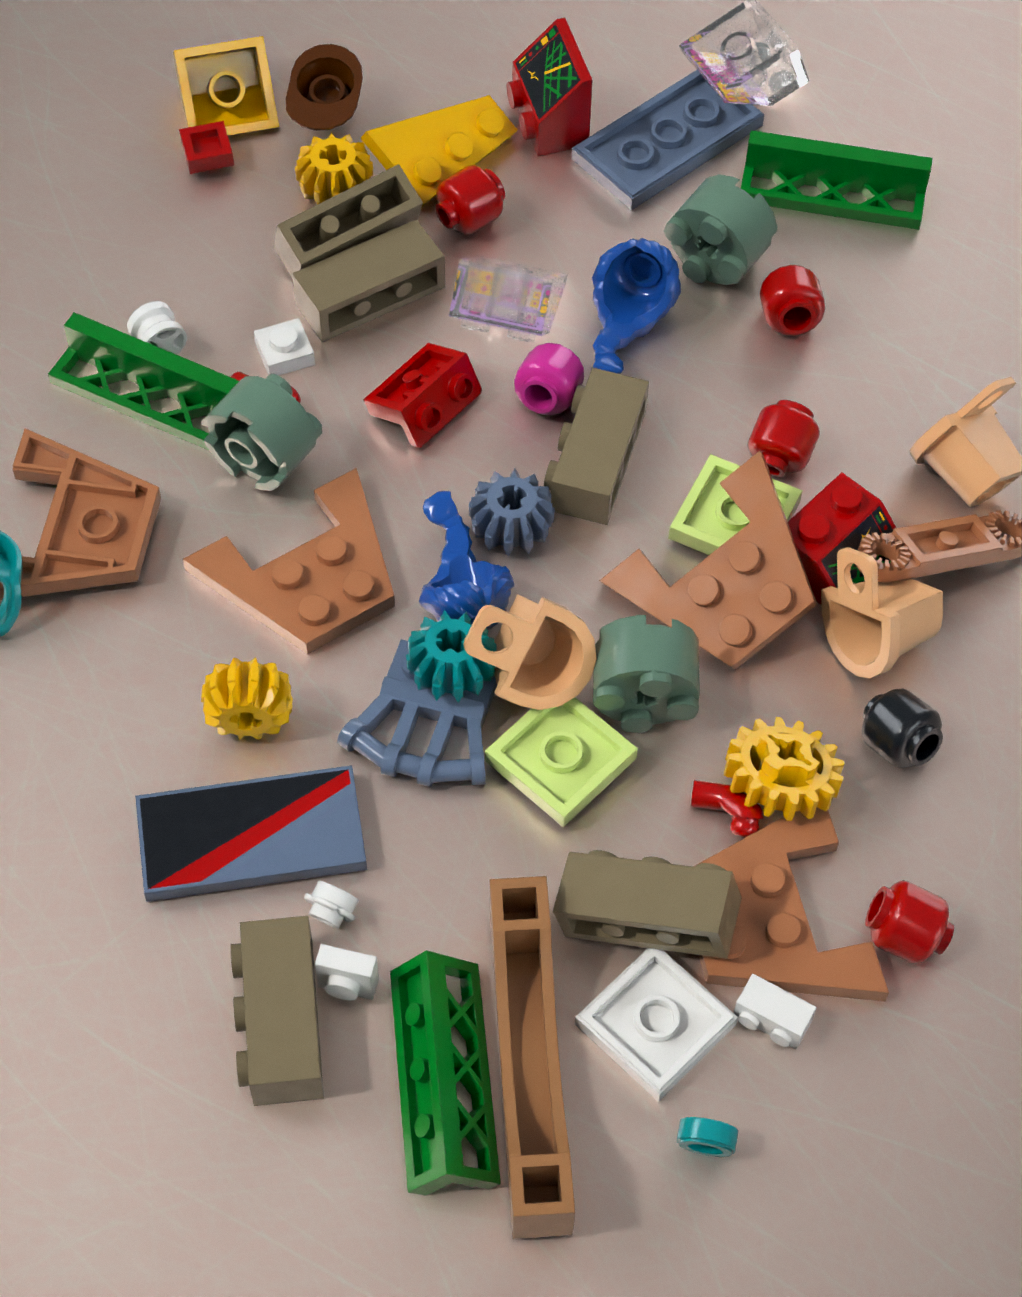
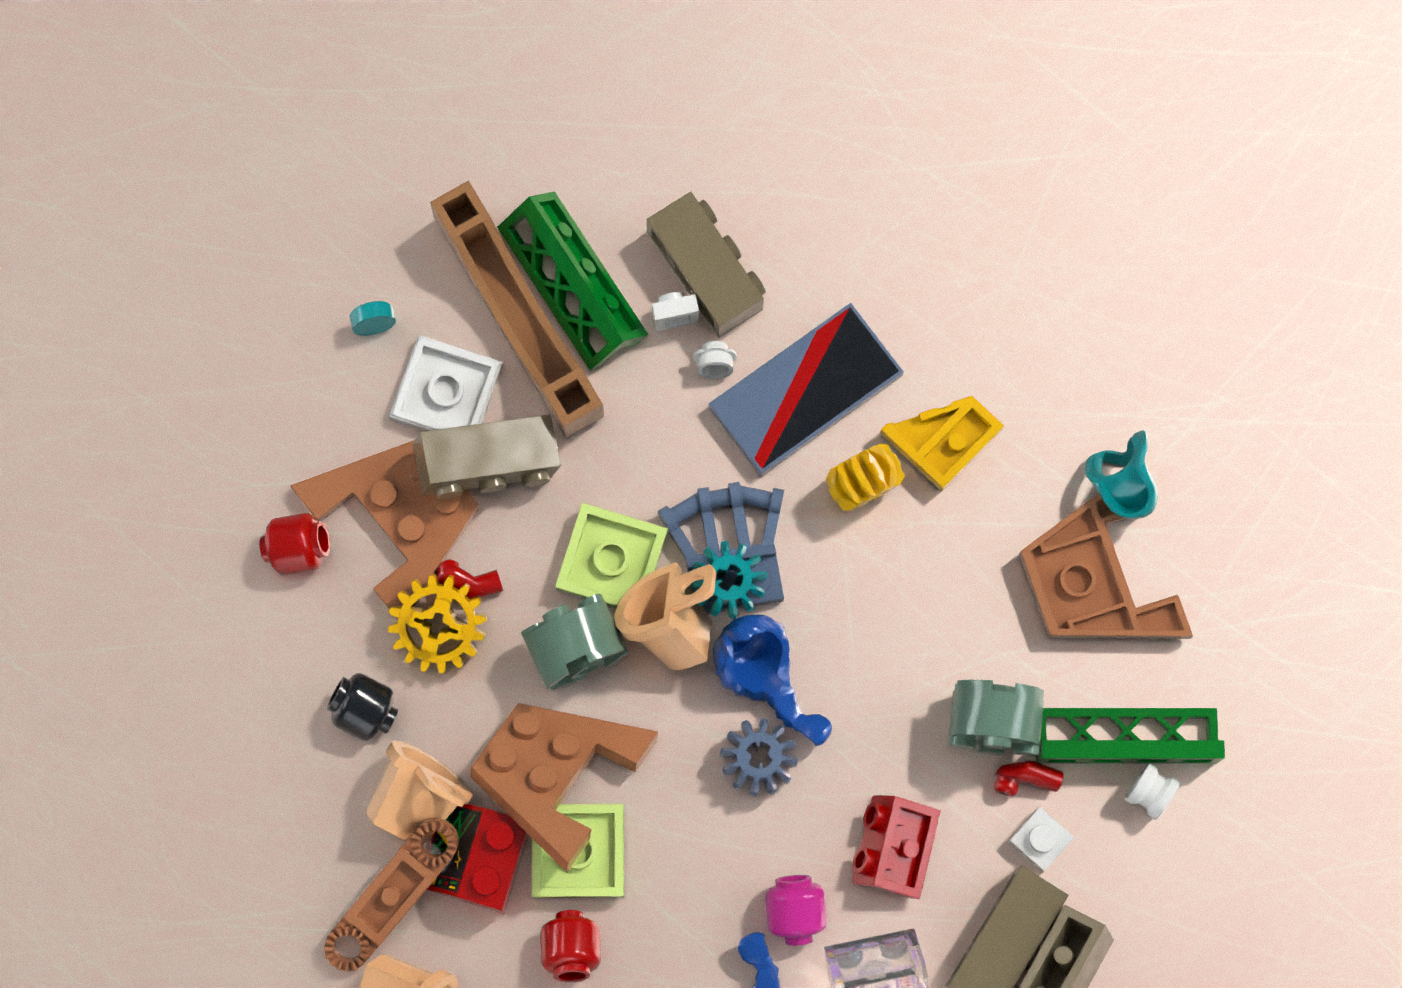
camera: 150 degrees right, 20 degrees up
nougat wing [183,468,395,654] -> none
dark tan brick [544,367,649,525] -> none
white piece [734,973,817,1050] -> none
none -> yellow wing [880,395,1004,491]

